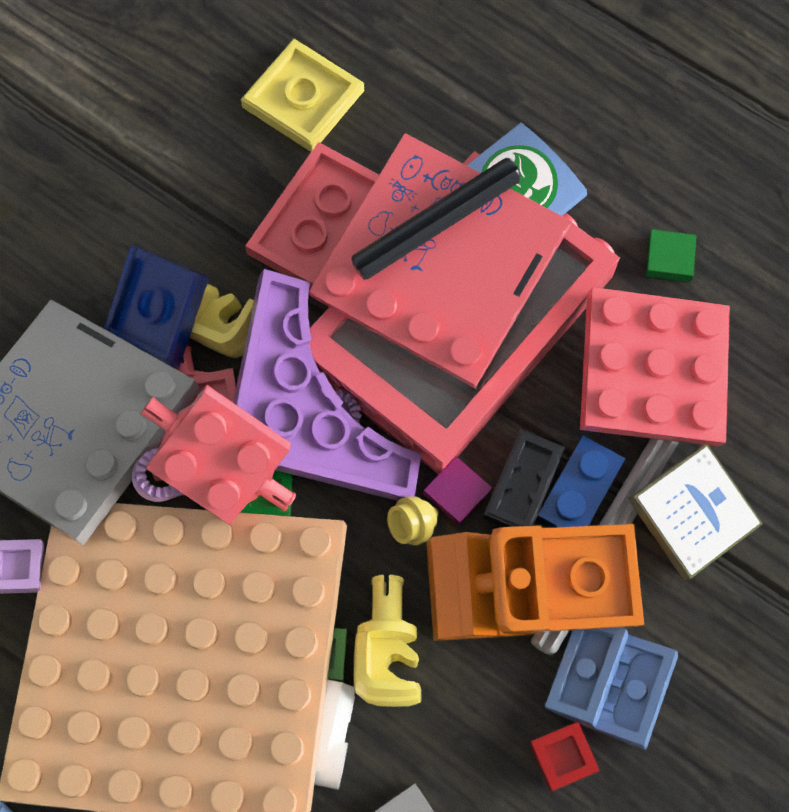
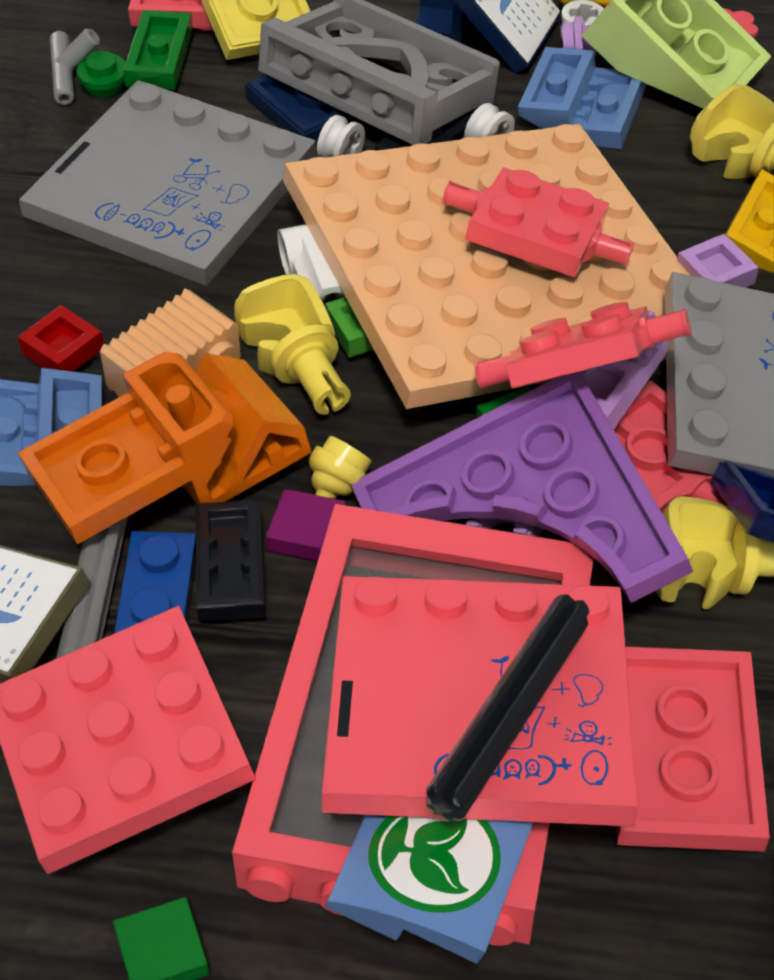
camera: 155 degrees right, 20 degrees down
none -> light nougat brick [100,288,241,397]
none -> coral plate [442,167,634,277]

